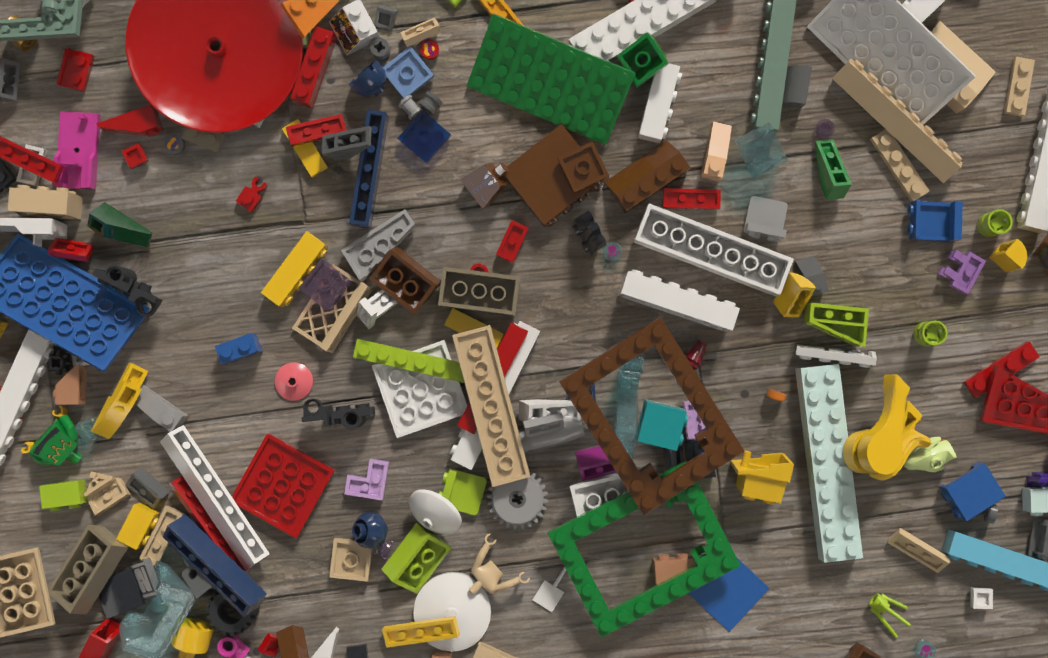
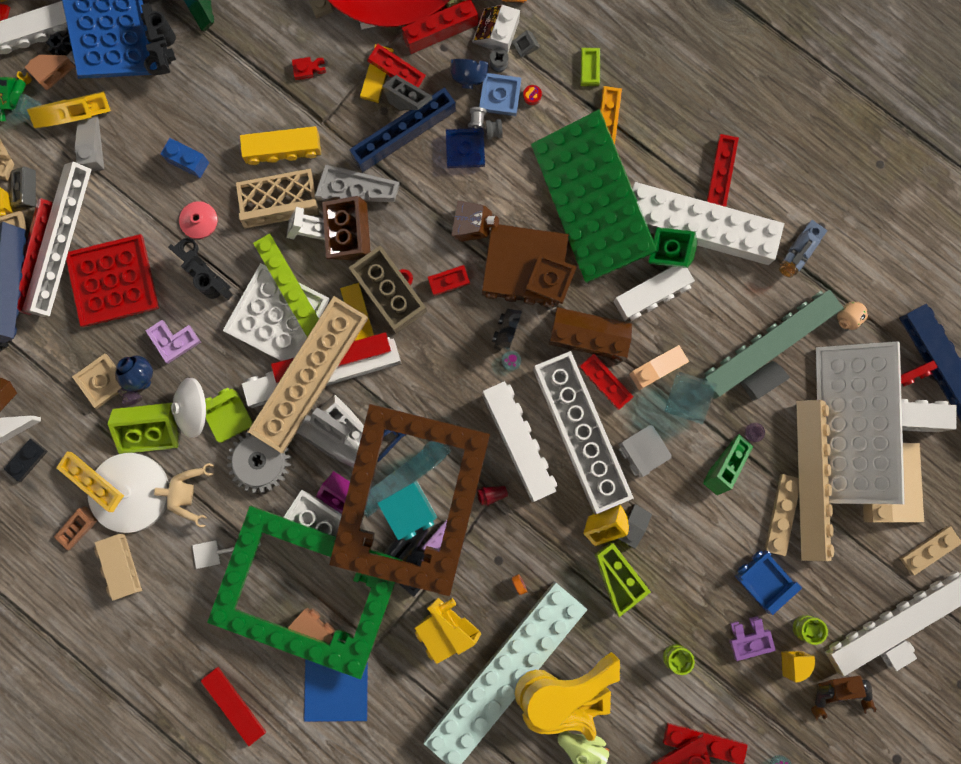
camera: 45 degrees right, 5 degrees down
clear purple plate [299,258,353,312] -> none
tan plate [400,17,442,47] -> none
white wing [796,344,877,368] -> none

